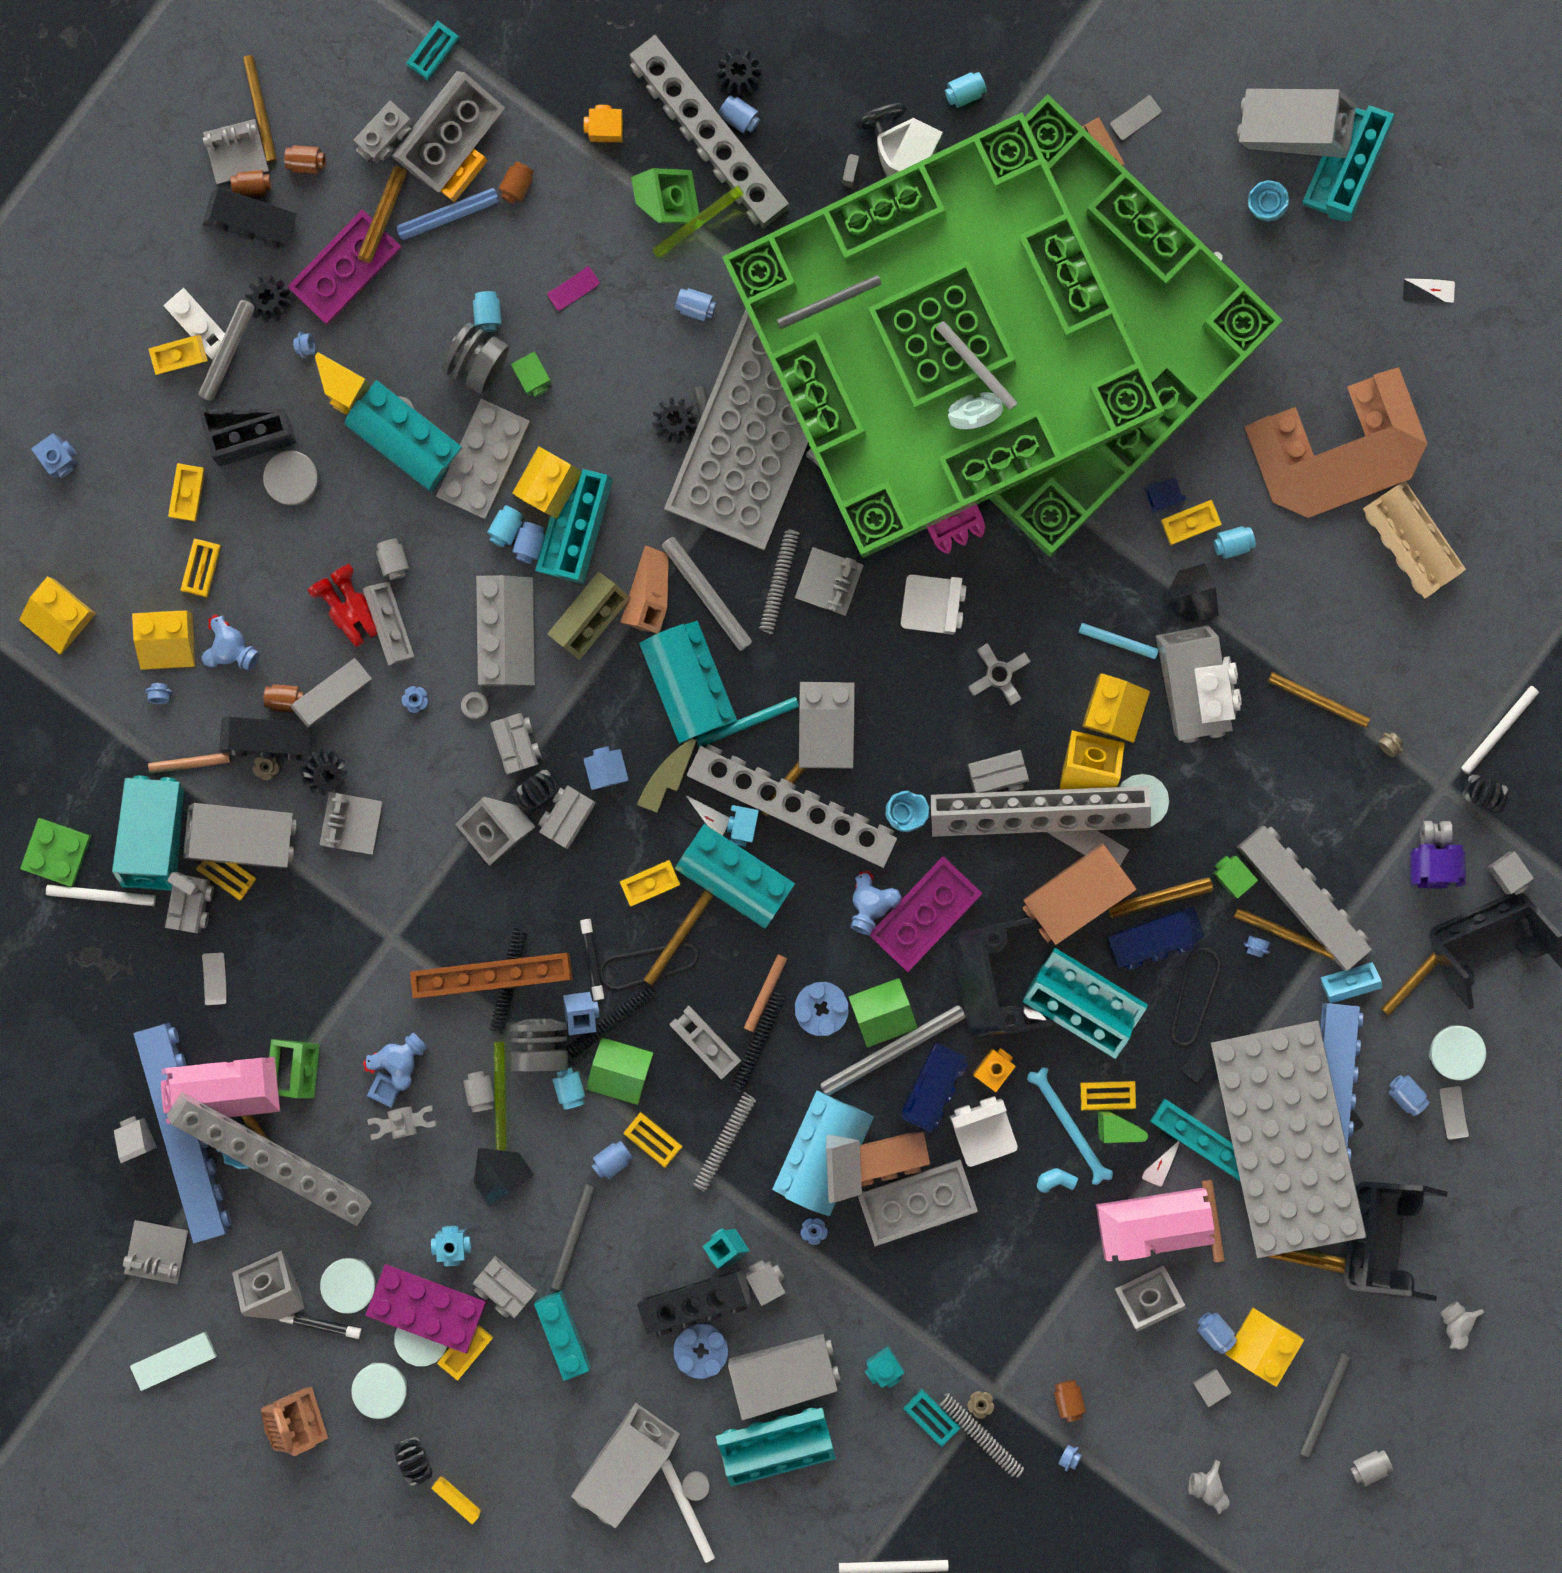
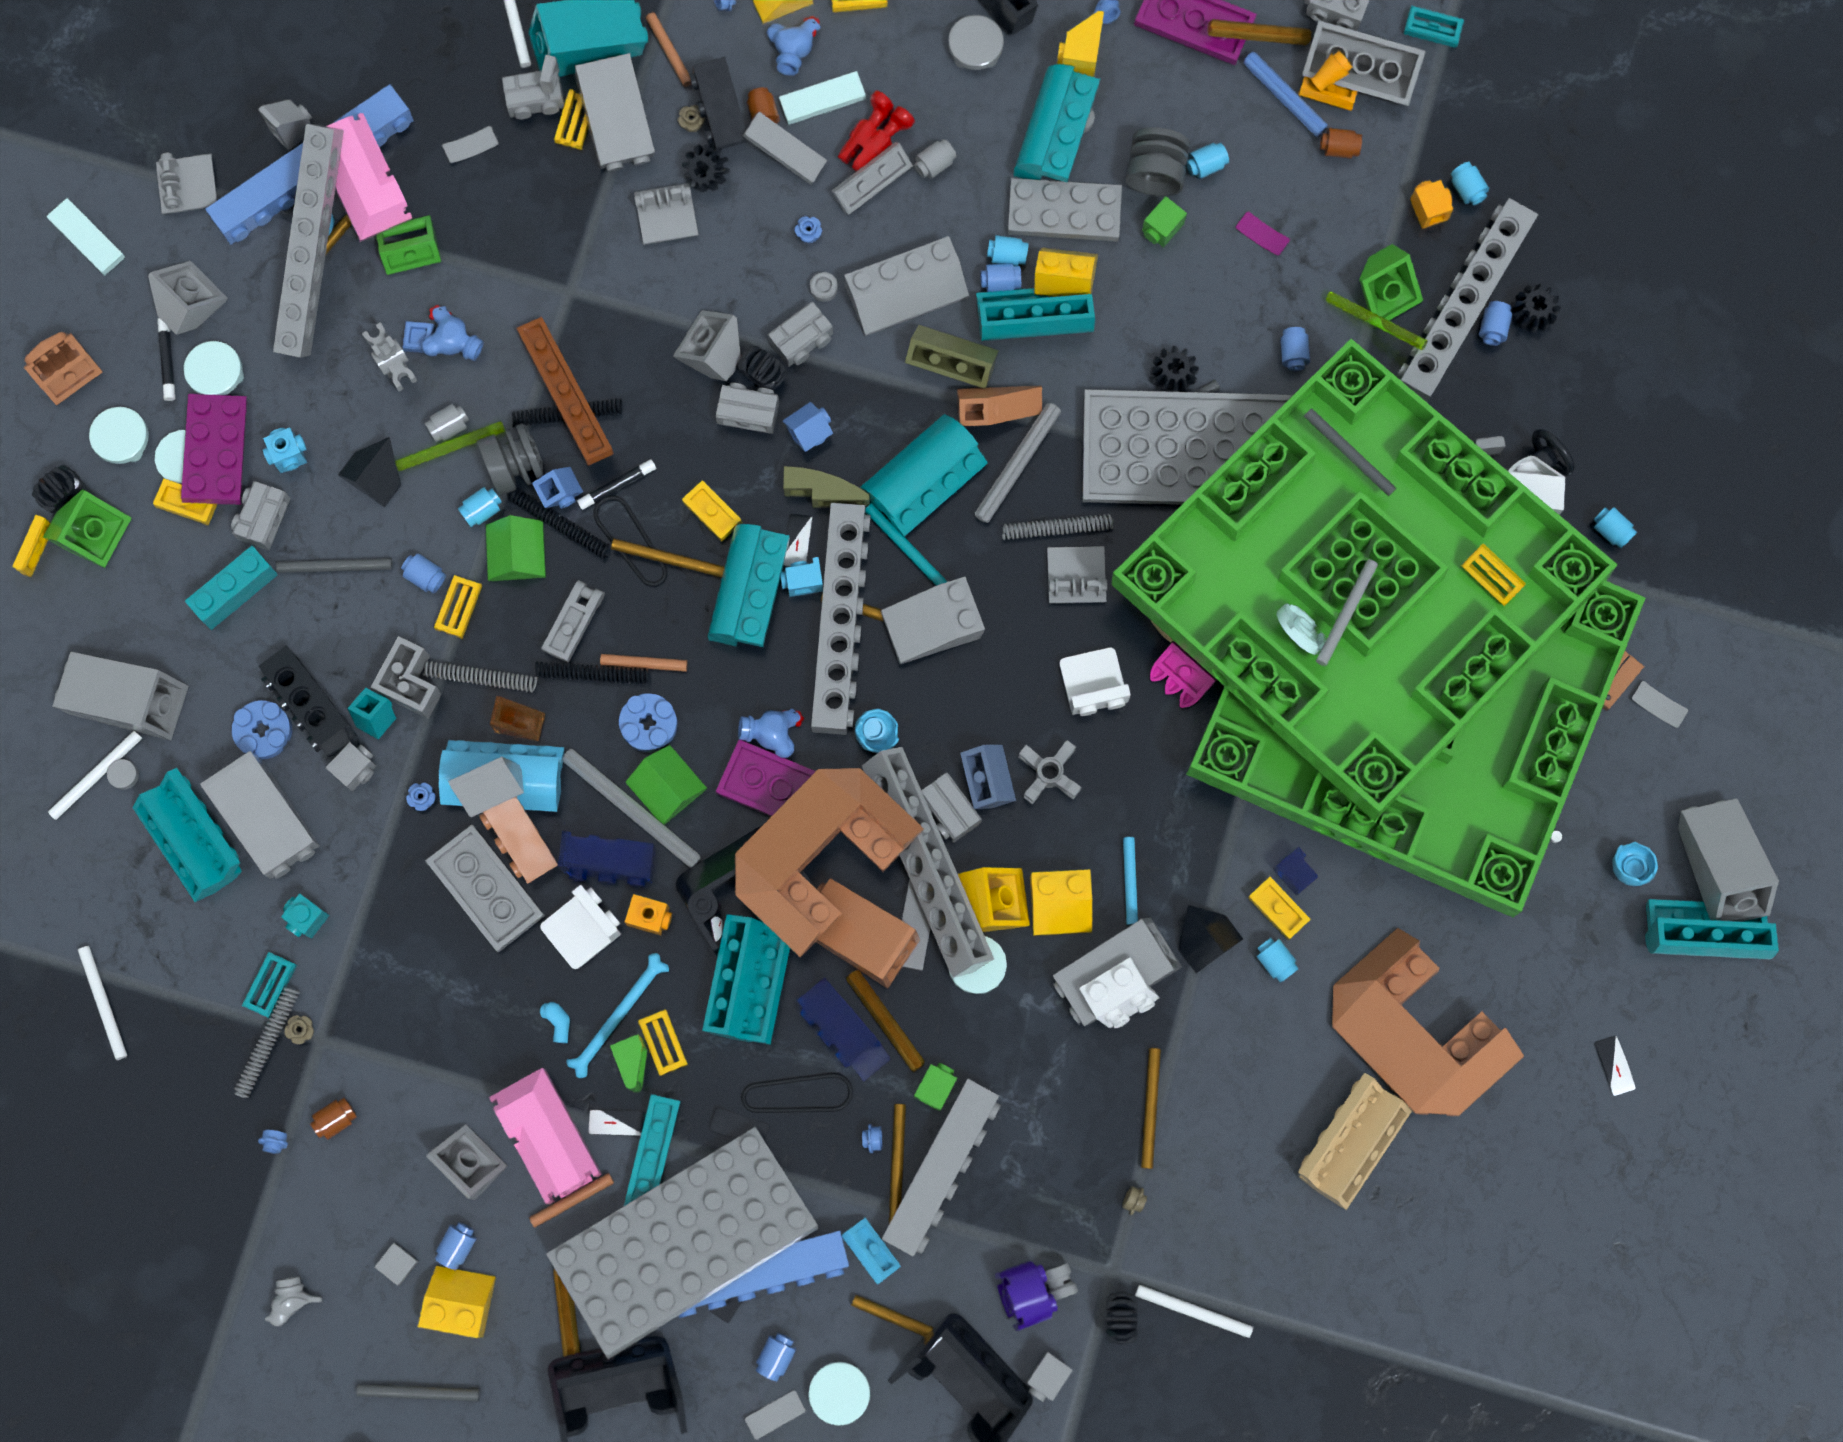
camera: 70 degrees right, 10 degrees down
none -> bright green slope [43,490,132,568]
none -> light grey brick [371,636,442,719]
none -> clear orange slope [489,696,545,741]
none -> nougat slope [735,768,924,957]
none -> light aqua tile [779,71,866,125]
none -> sand blue brick [960,745,1016,809]
none -> light orange cone [1311,50,1353,91]
none -> medium azure brick [1451,162,1489,205]
none -> yellow tile [1461,543,1526,606]

